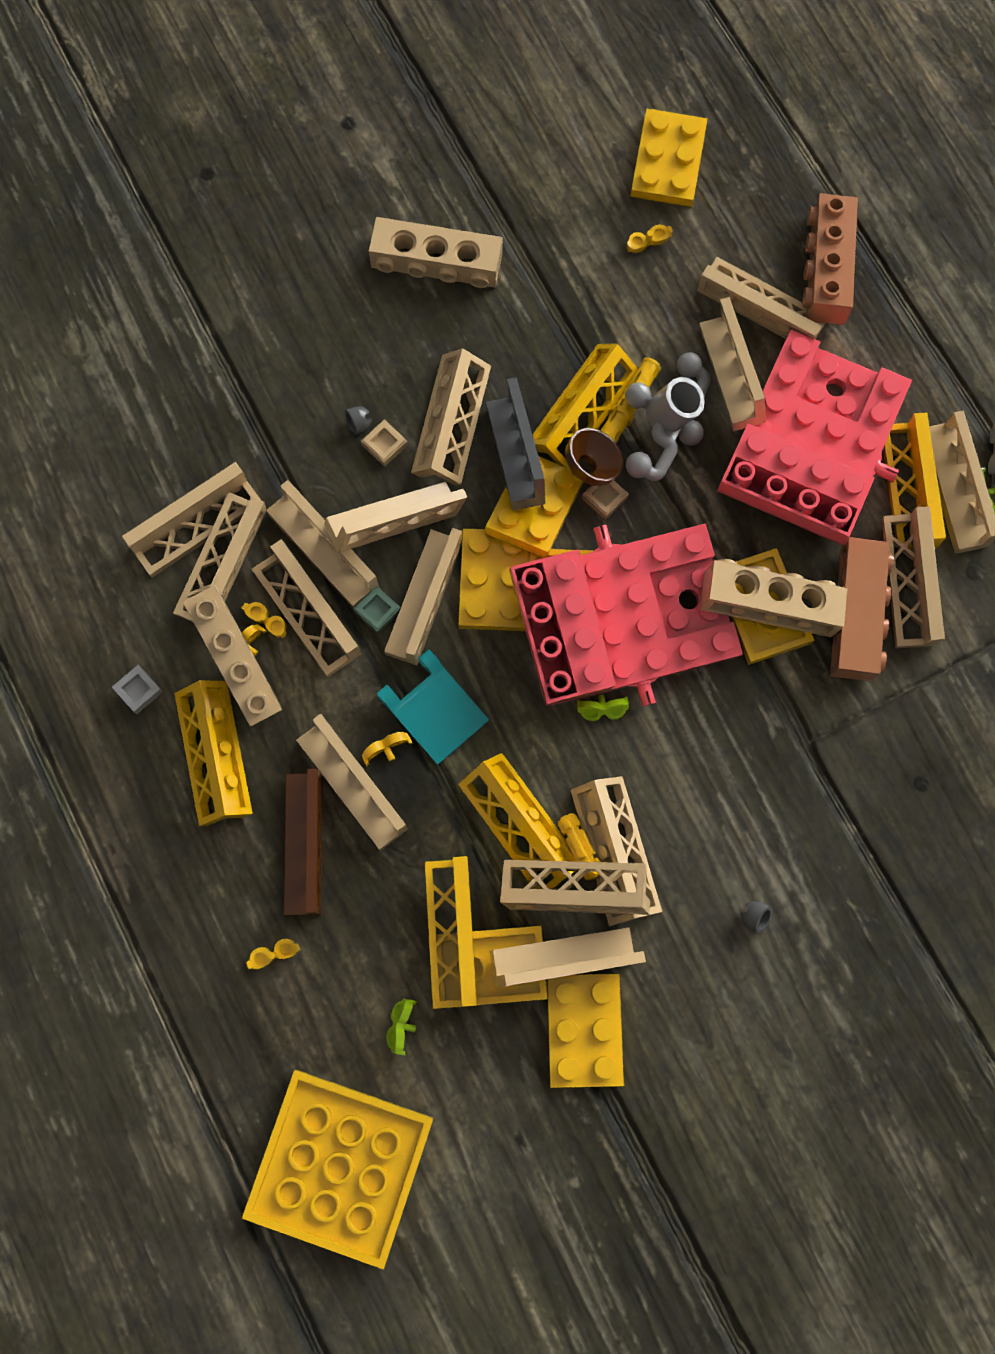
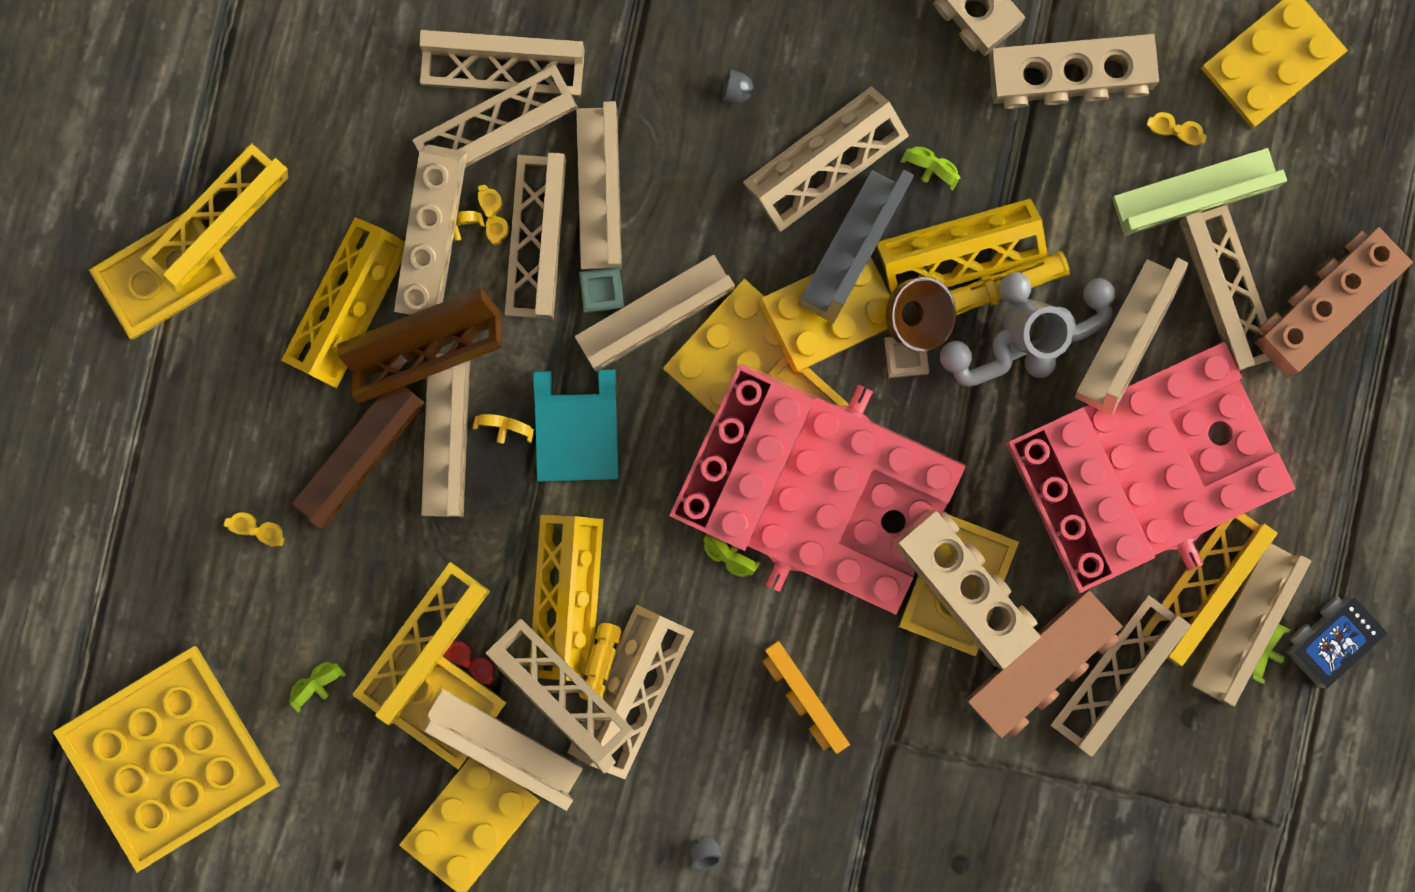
camera: 45 degrees right, 10 degrees up
light grey plate [112,665,163,714] -> none
tan fence [324,482,467,553] -> none
tan tile [361,419,408,467] -> none
none -> yellow tile [89,213,236,340]
none -> yellow fence [140,143,288,293]
none -> reddish brown fence [338,287,502,404]
none -> red piece [444,641,495,685]
none -> light orange plate [762,640,850,754]
none -> lime piece [900,147,960,191]
none -> tan brick [989,34,1159,109]
none -> yellowish green fence [1112,148,1287,236]

